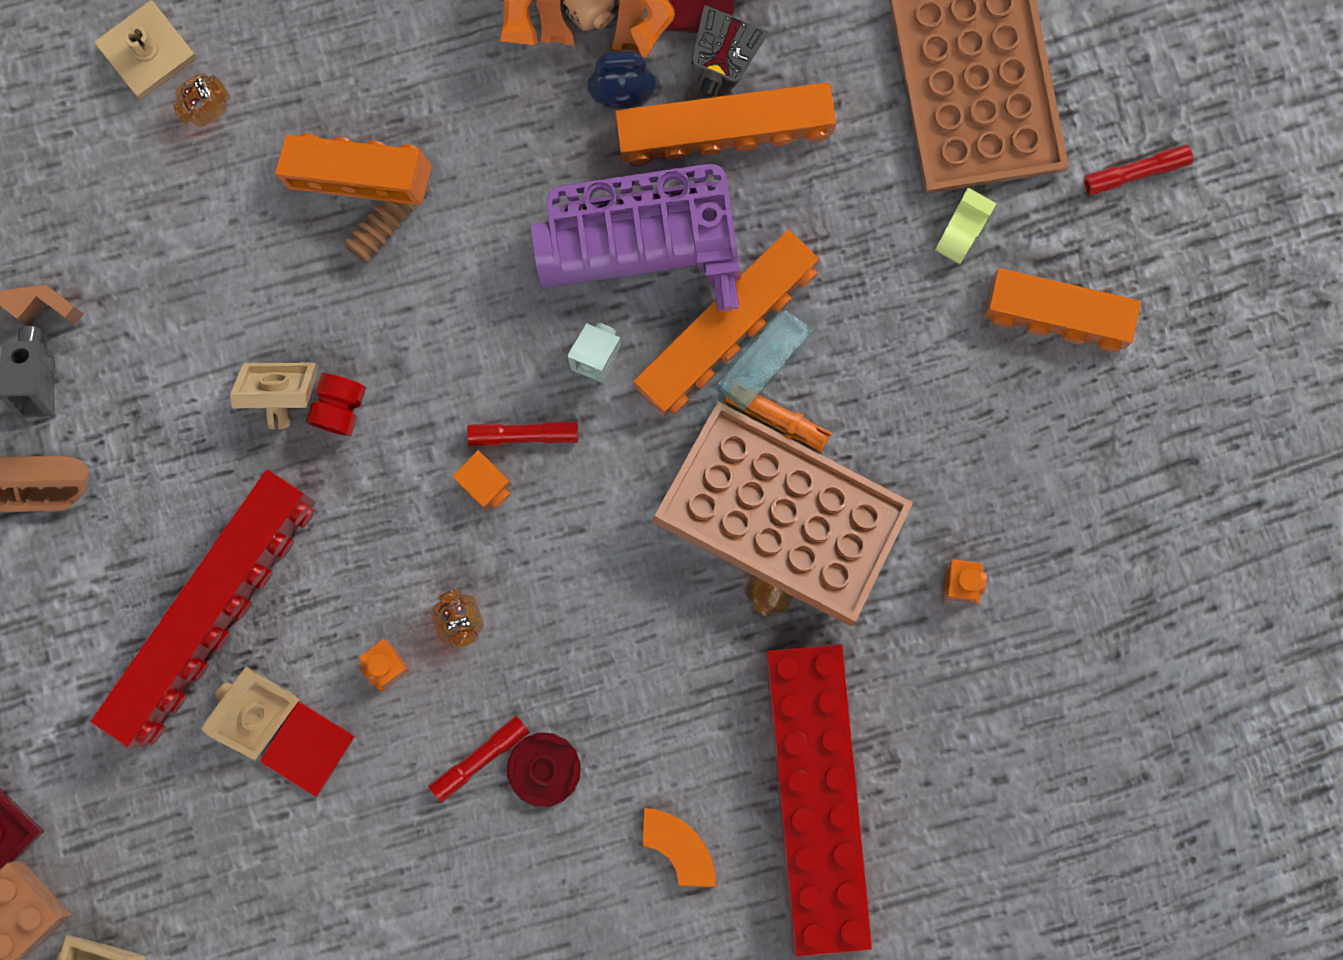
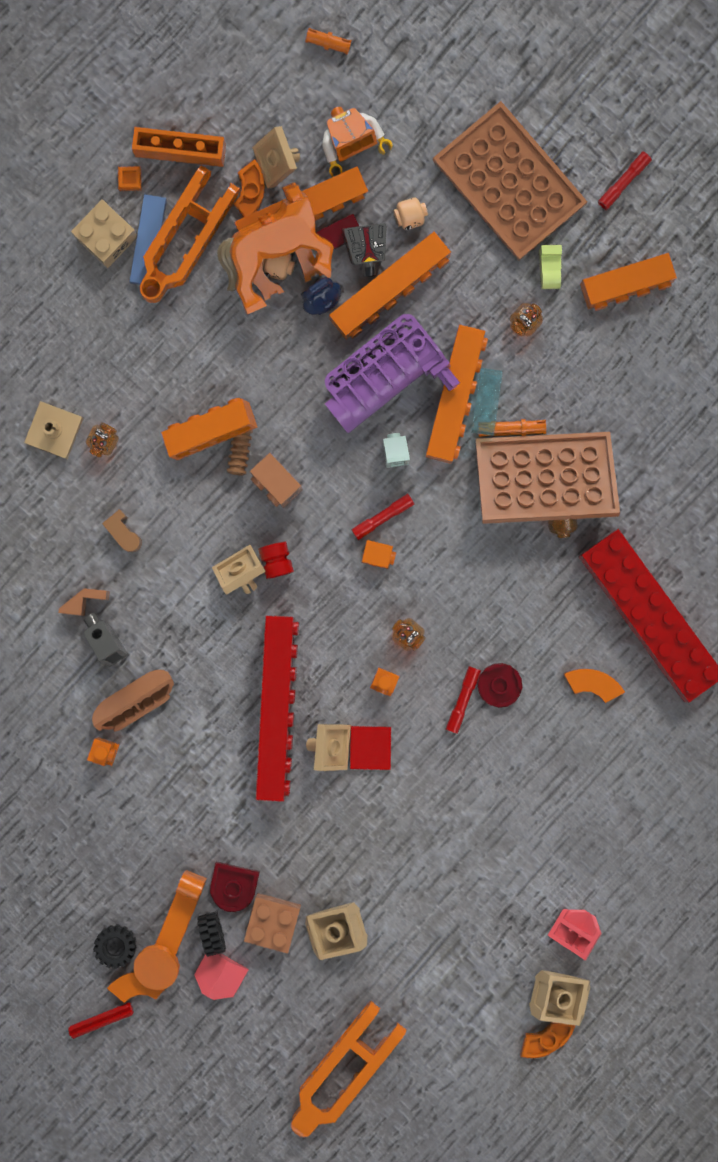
camera: 25 degrees left, 5 degrees up
orange brick [942,559,987,604] -> none
none -> medium nougat leg [102,509,142,553]
none -> nougat brick [250,453,303,508]
none -> light nougat head [394,198,428,230]
none -> clear orange head [510,303,543,337]

